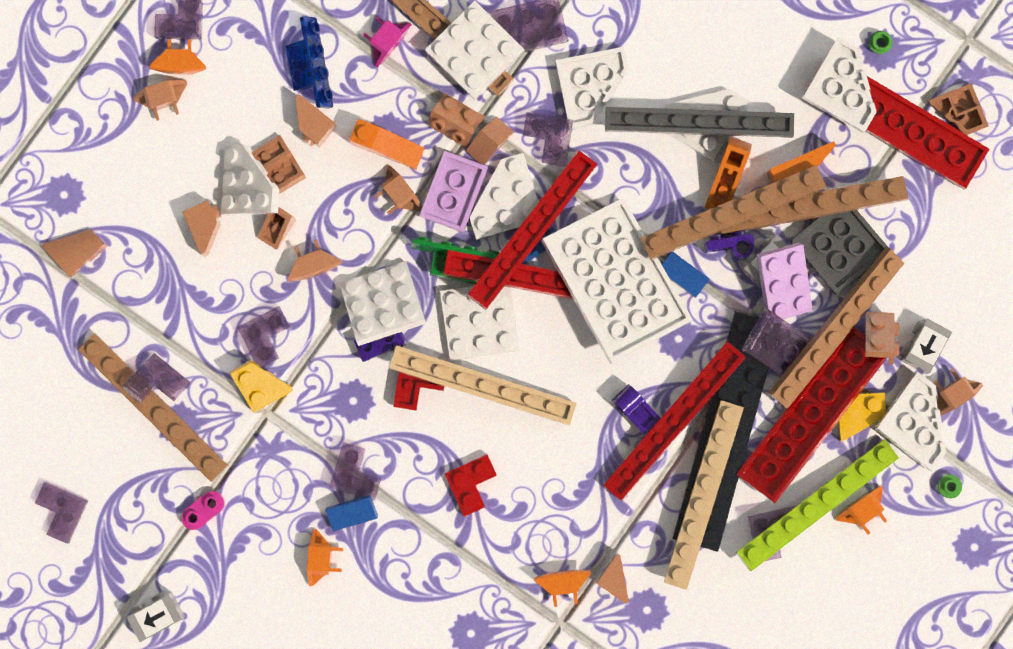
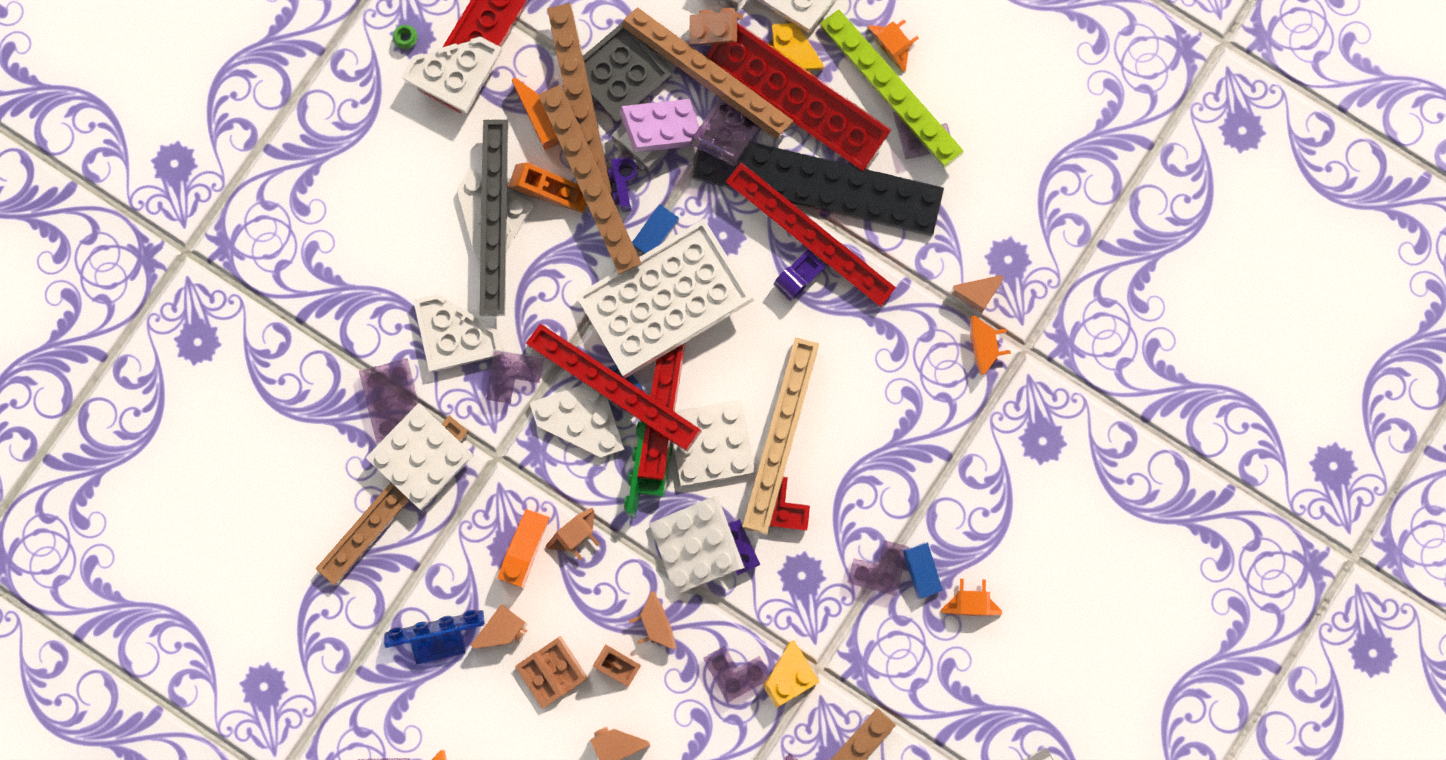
camera: 90 degrees left, 5 degrees down
dark pink plate [181,491,225,530] -> none
white plate [221,144,279,216] -> none
dark pink piece [363,17,412,68] -> none
lavender plate [419,151,488,233] -> none
nougat bracket [427,93,485,147] -> none
red plate [445,454,497,517] -> none
nougat slope [466,117,514,165] -> none
tan plate [663,400,744,590] -> none

